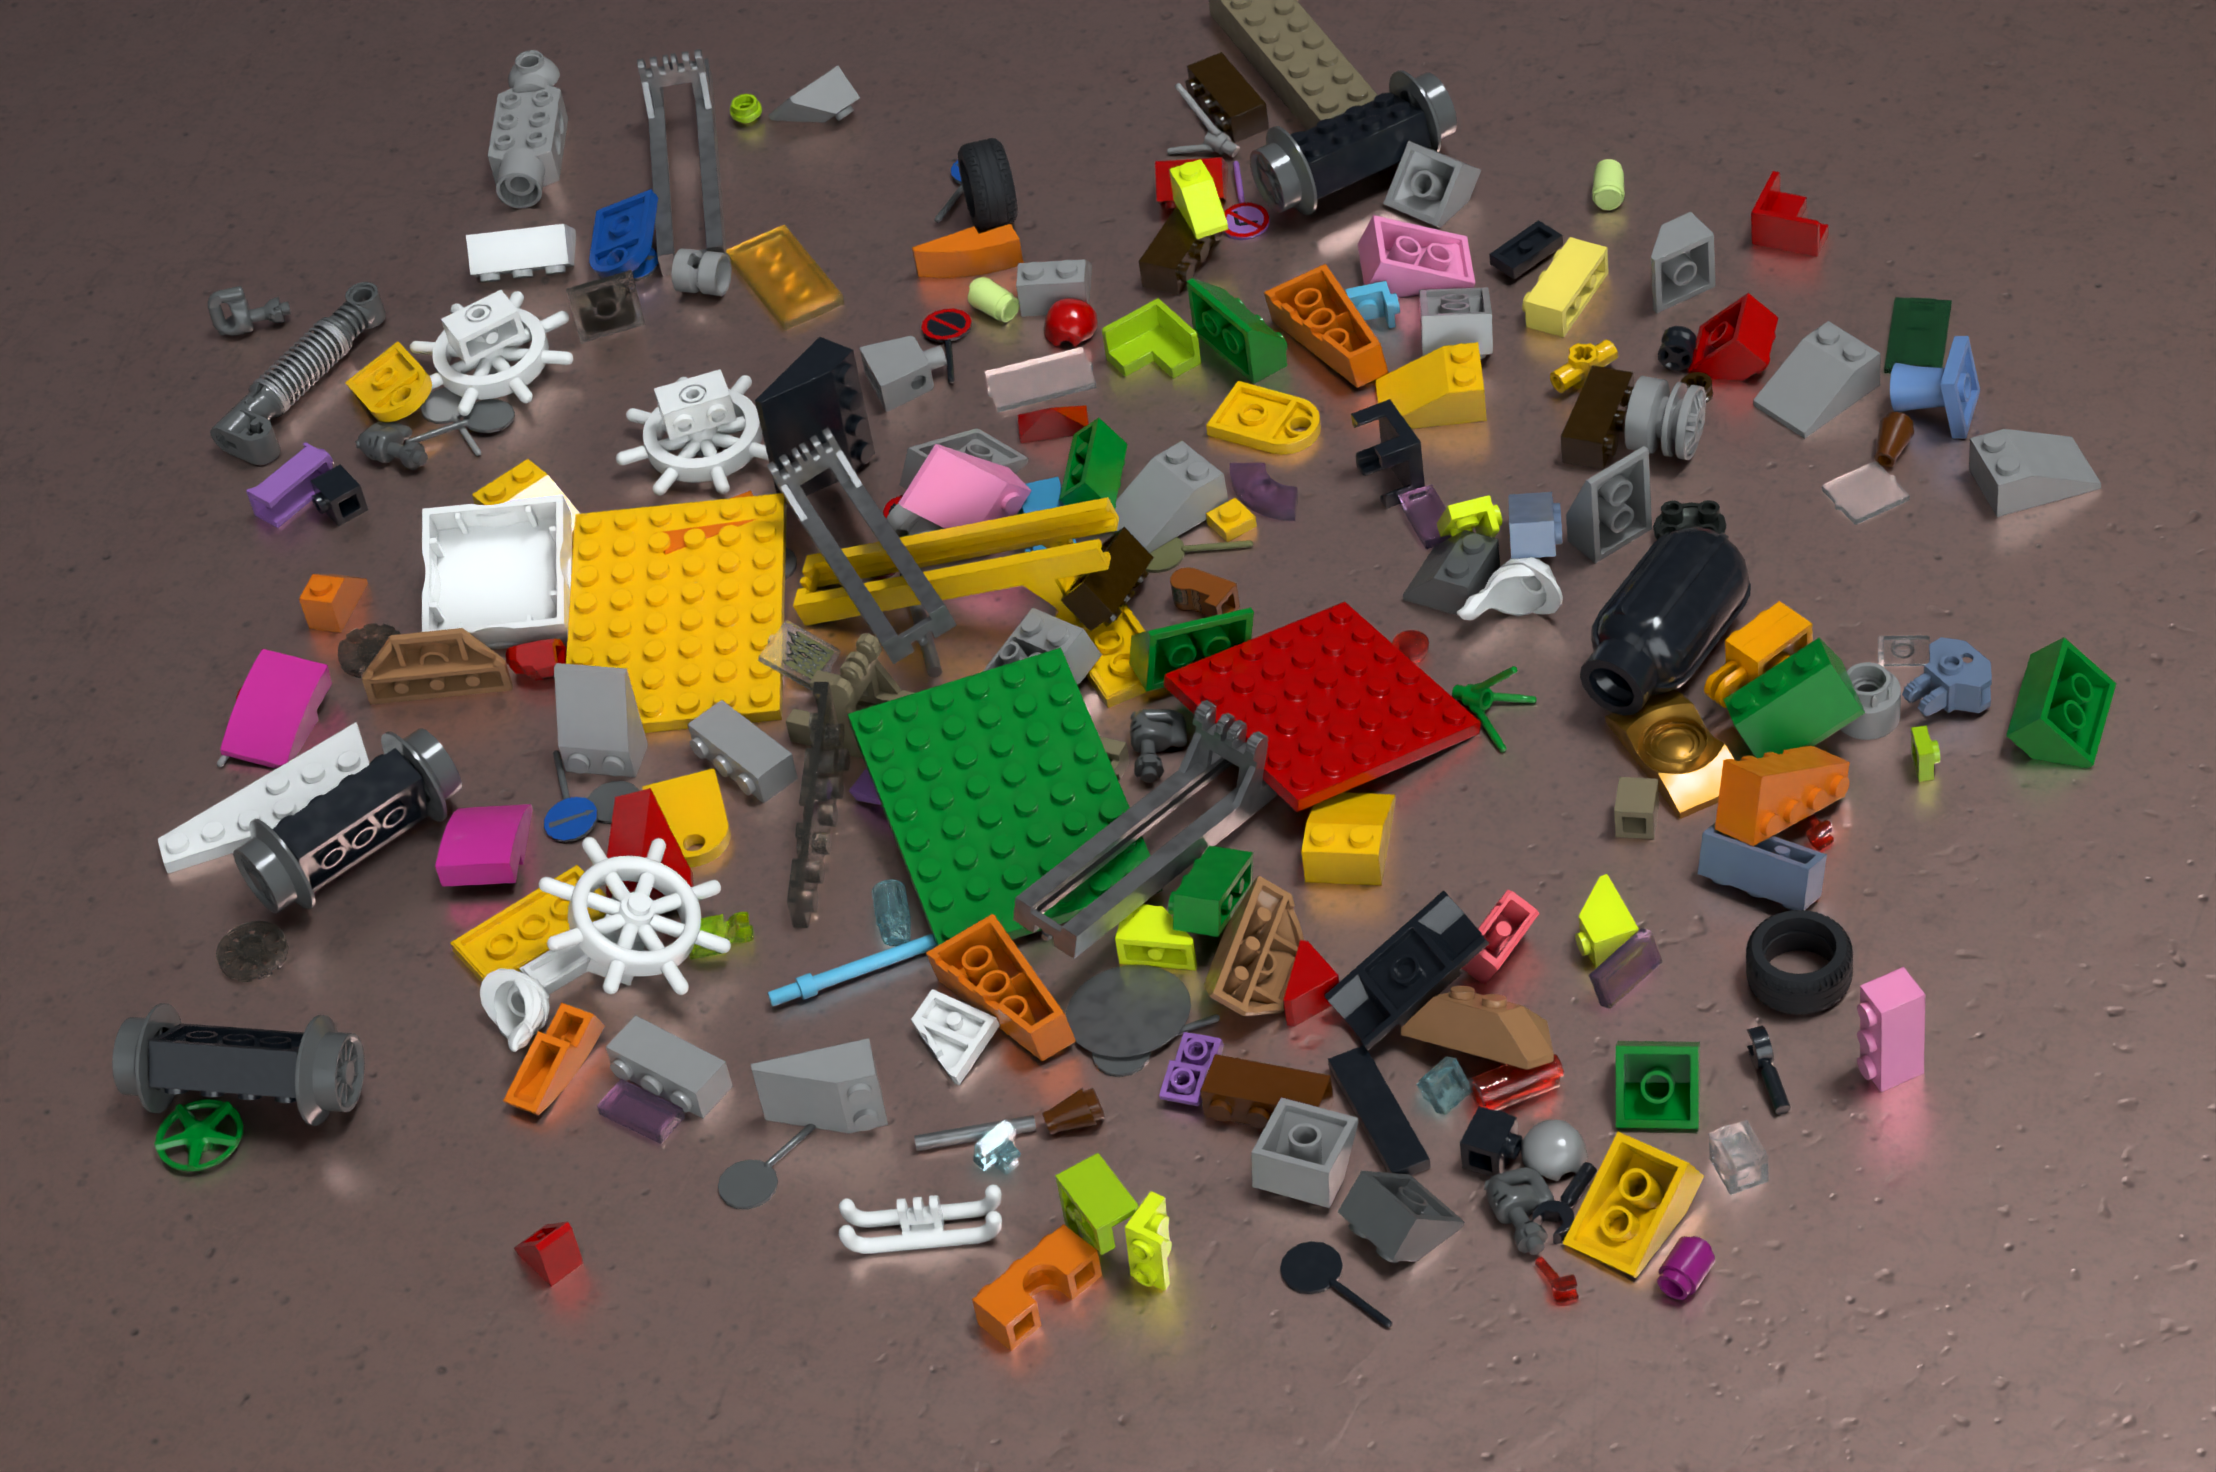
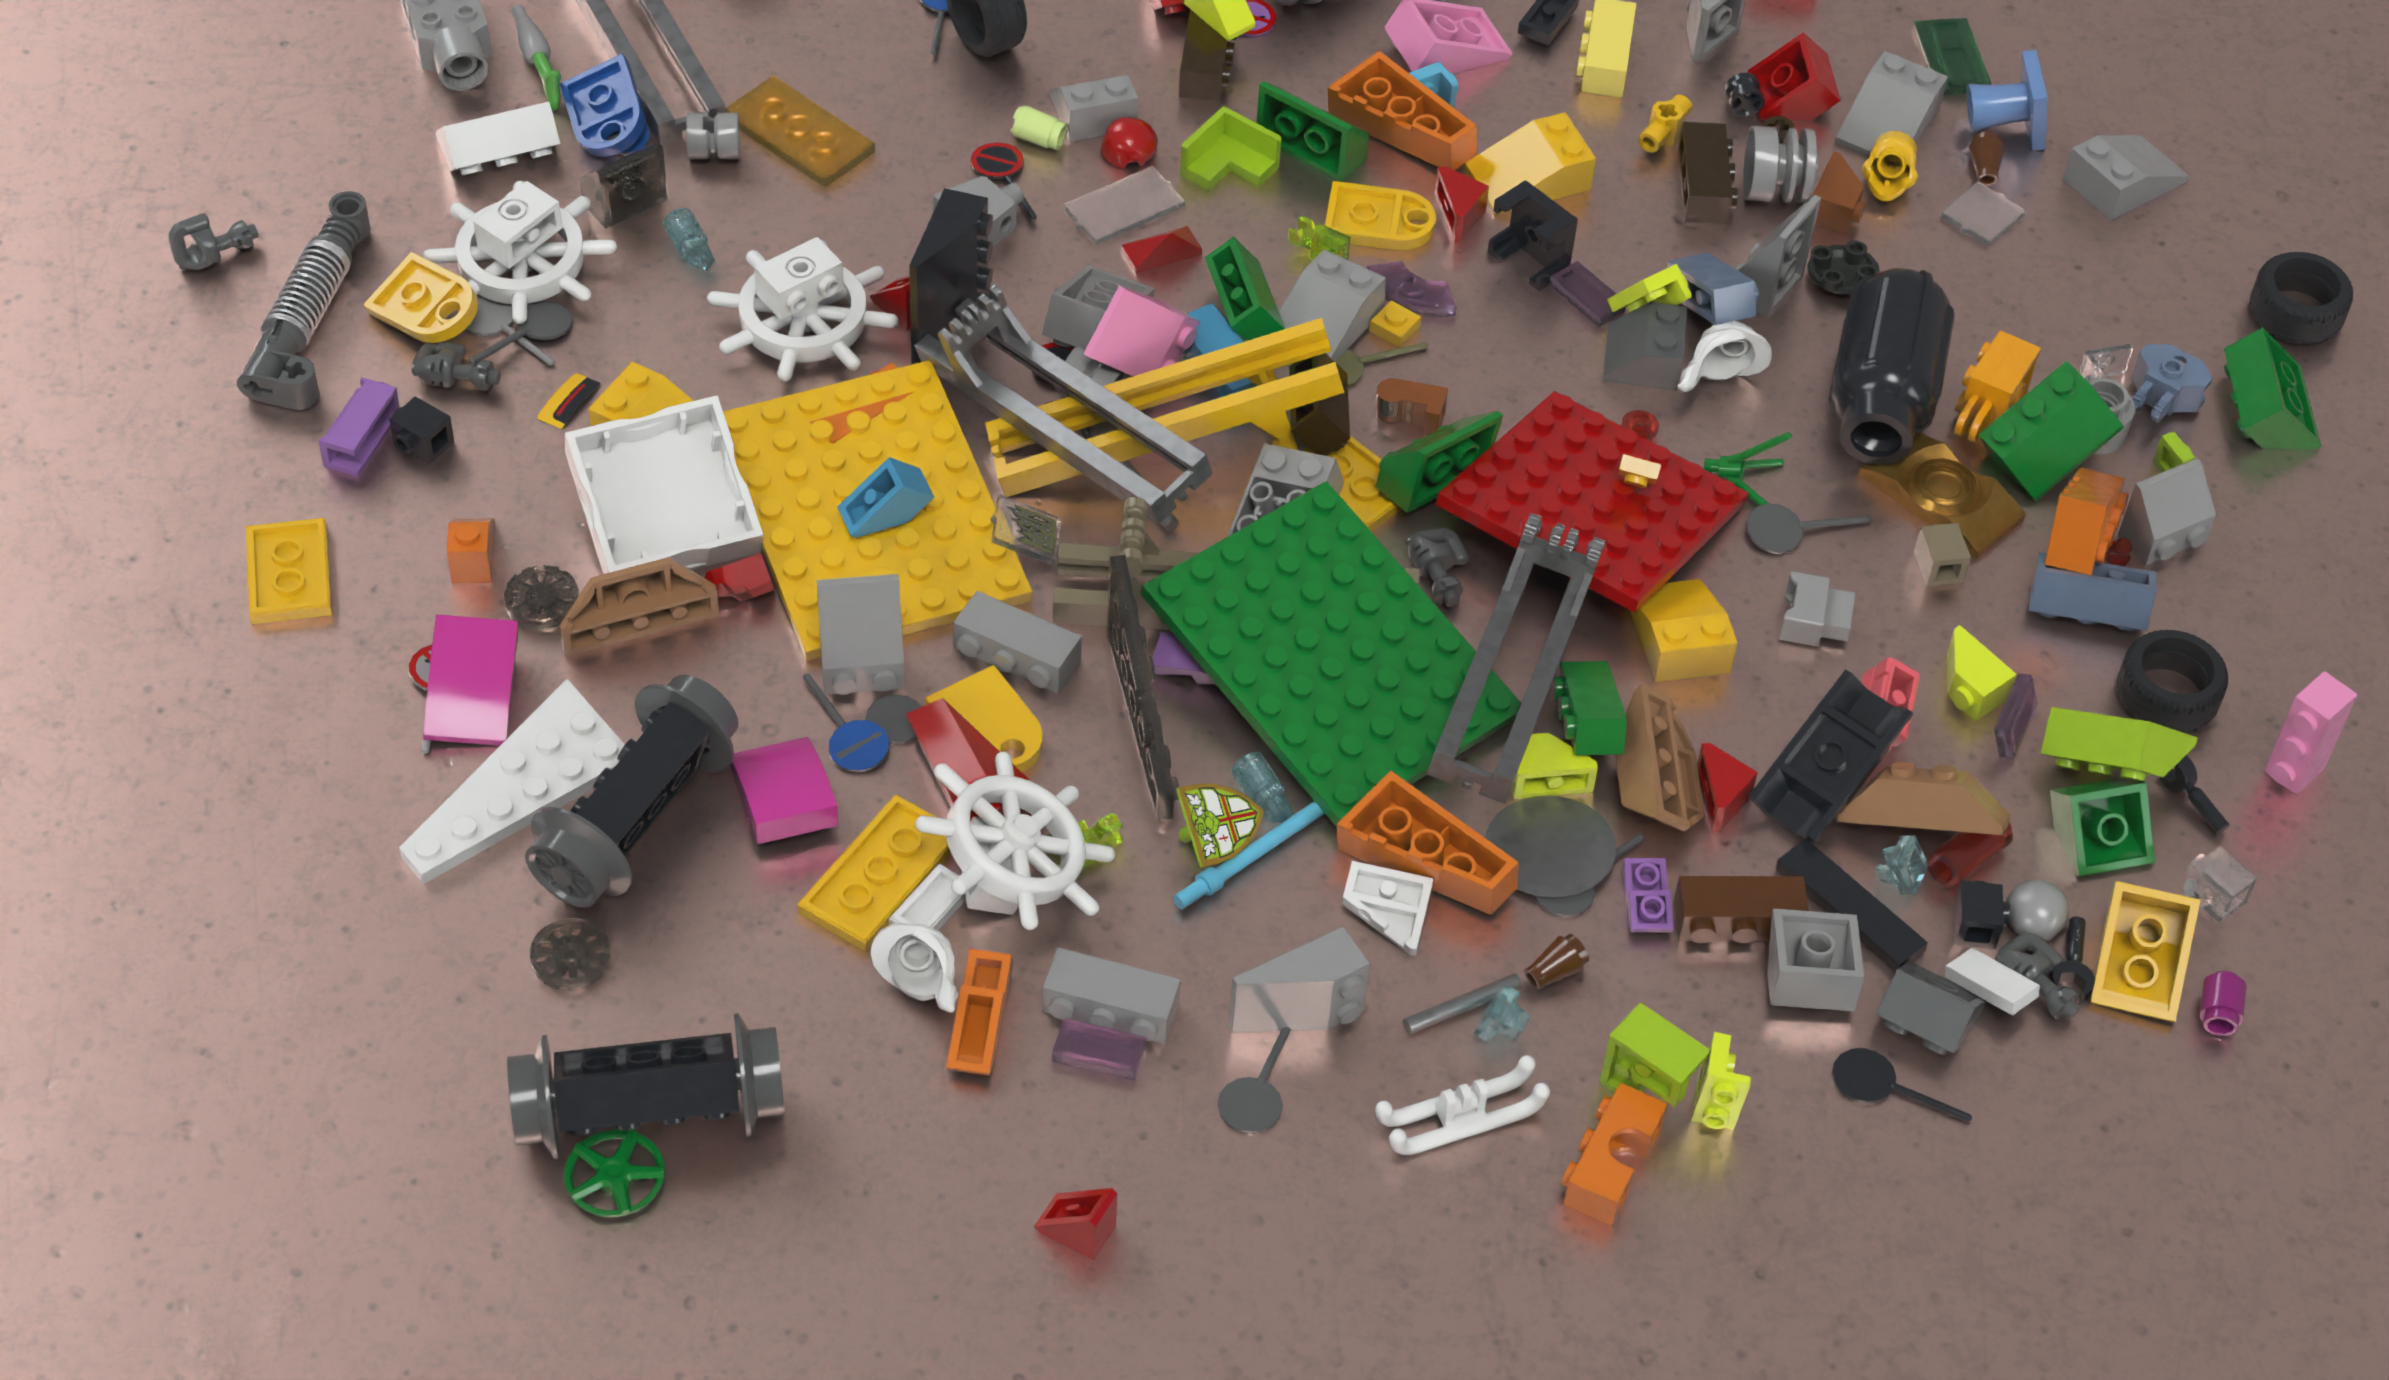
camera: 30 degrees left, 5 degrees up
orange slope [912,224,1024,278] -> none
light grey slope [1419,287,1493,359] -> none
clear red hand [1535,1257,1579,1303] -> none
none -> yellow tile [245,518,332,625]
none -> piece [511,5,561,112]
none -> sticker [537,373,601,429]
none -> clear light blue hinge [663,208,715,271]
none -> dark azure slope [837,457,935,538]
none -> shield [1176,783,1265,868]
none -> clear neon green plate [1288,216,1351,260]
none -> red slope [1435,166,1489,243]
none -> plate [1618,454,1661,488]
none -> dark grey piece [1746,503,1871,554]
none -> light grey piece [1779,571,1855,647]
none -> dark orange slope [1812,151,1866,235]
none -> yellow head [1862,131,1918,201]
none -> white tile [1945,947,2040,1016]
none -> lime slope [2040,707,2198,782]
none -> light grey slope [2118,458,2216,566]
none -> black tyre [2250,252,2353,344]

